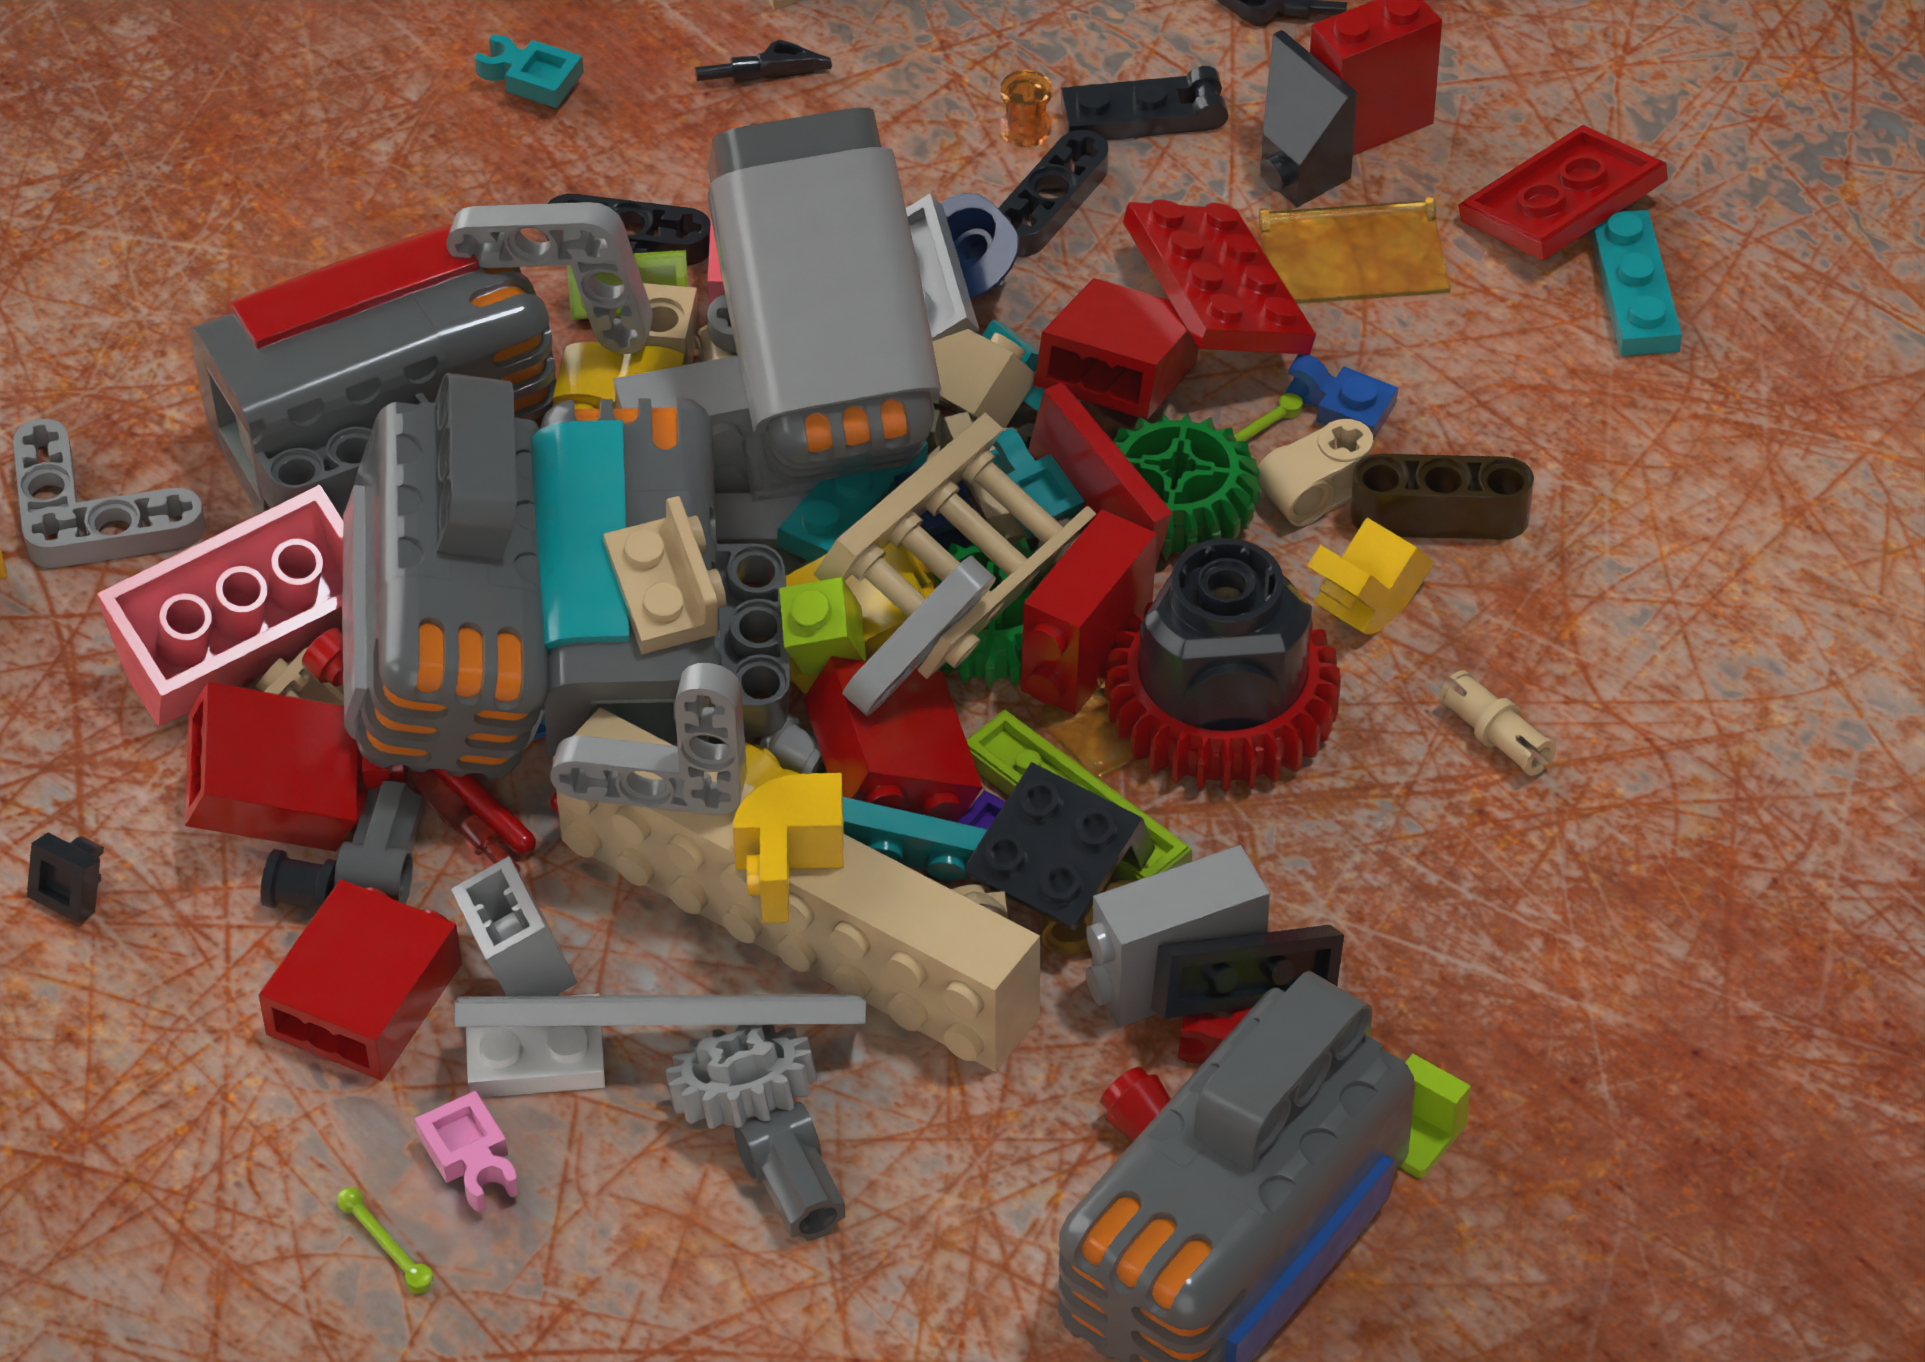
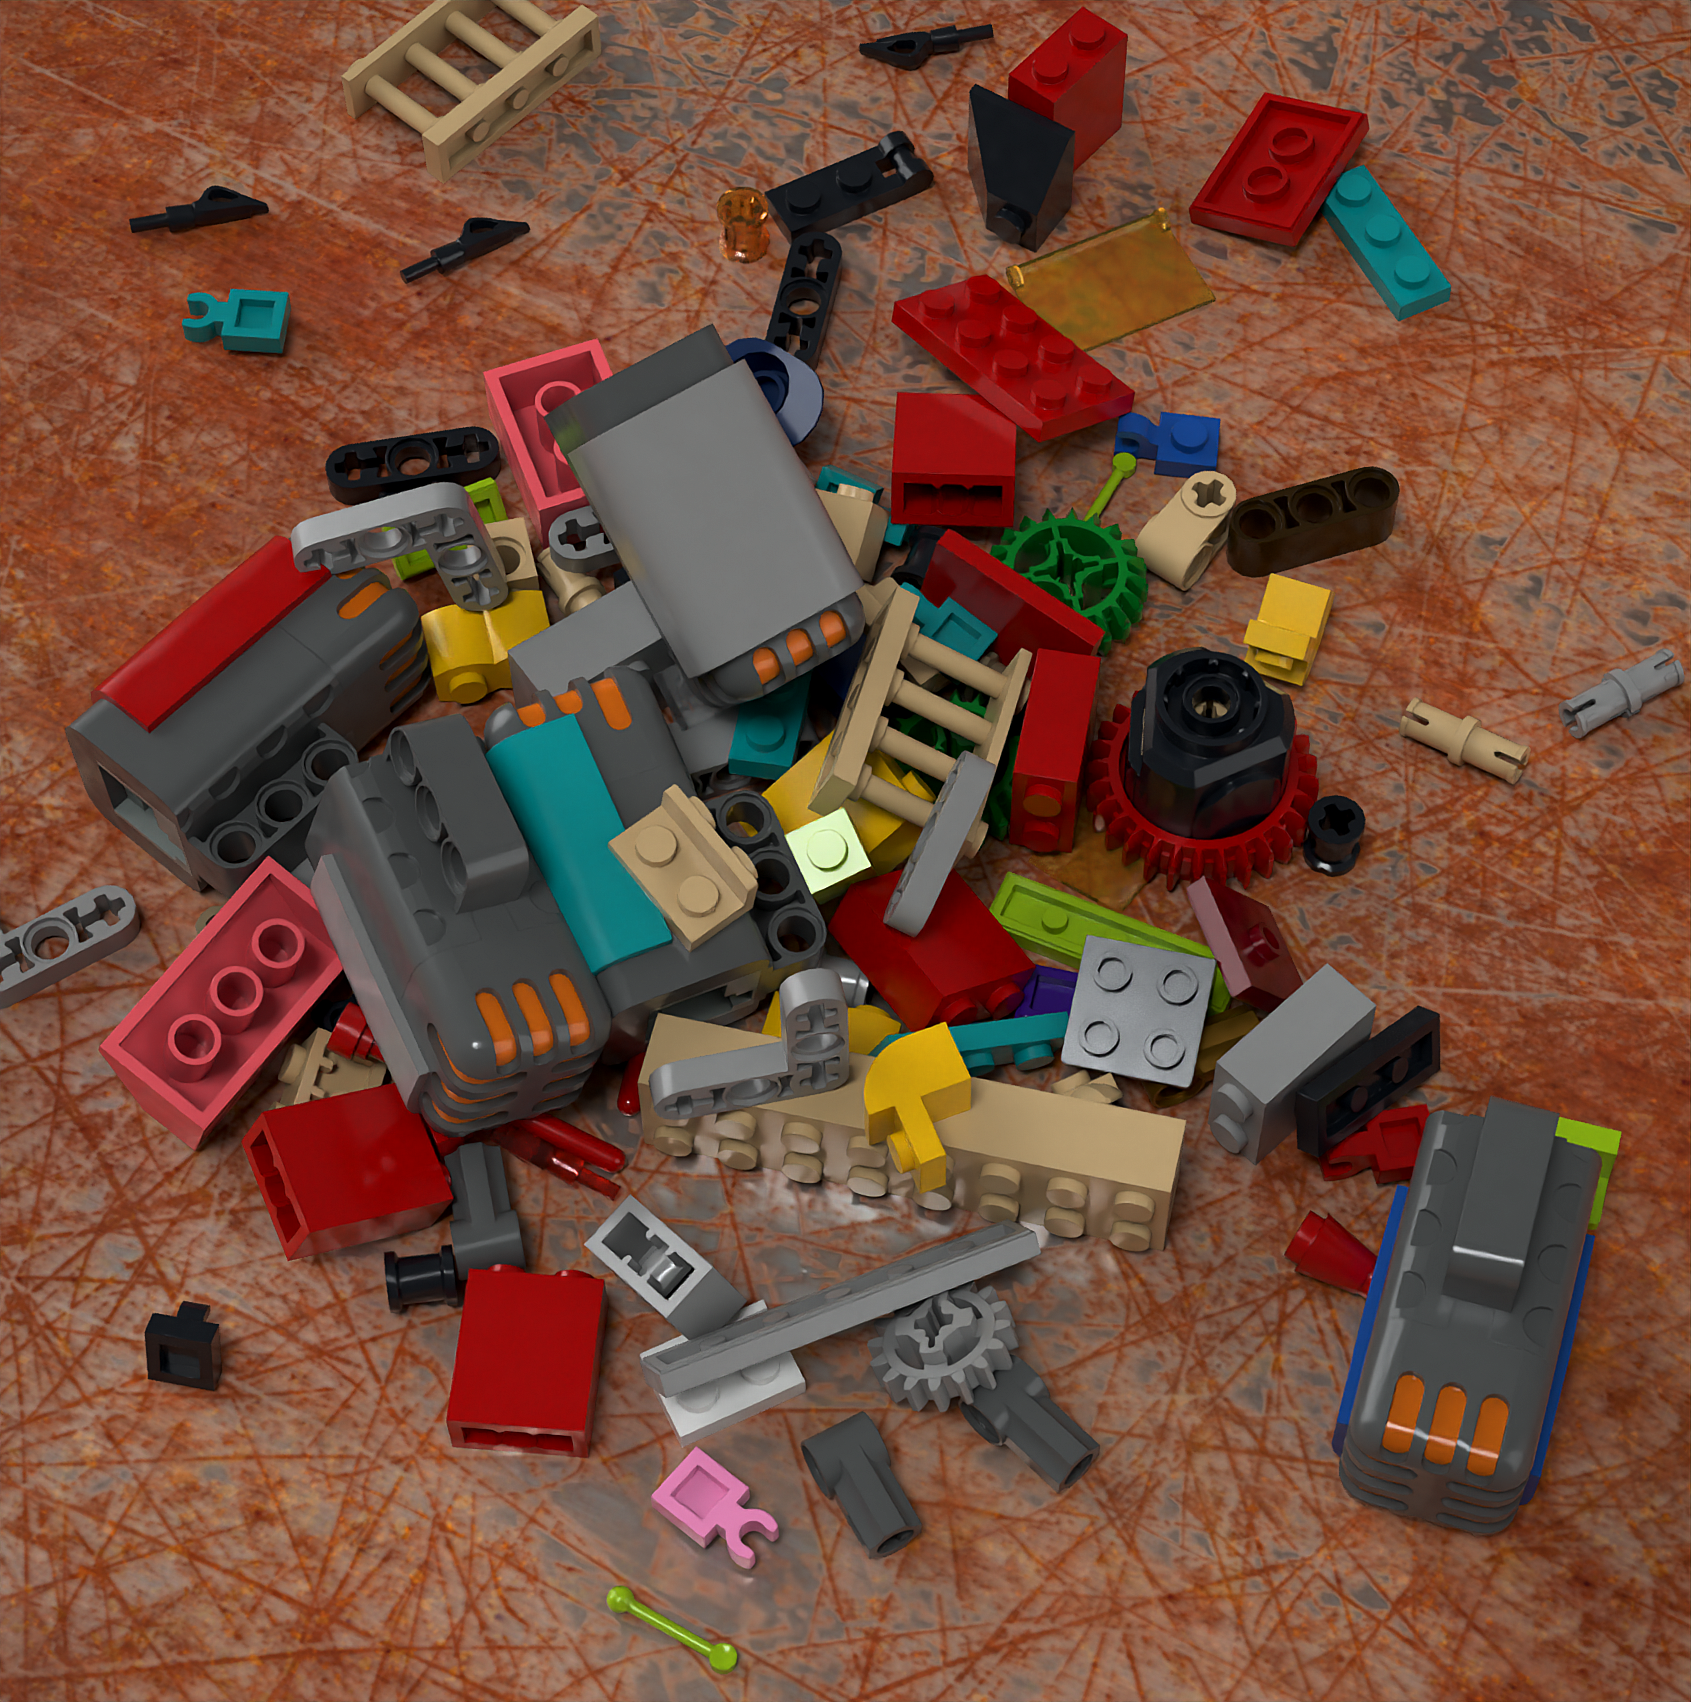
camera: 20 degrees left, 10 degrees up
none -> dark grey piece [800,1411,922,1559]
none -> dark red plate [1186,876,1303,1013]
none -> black bush [1302,795,1366,877]
none -> light grey pin [1558,648,1685,738]

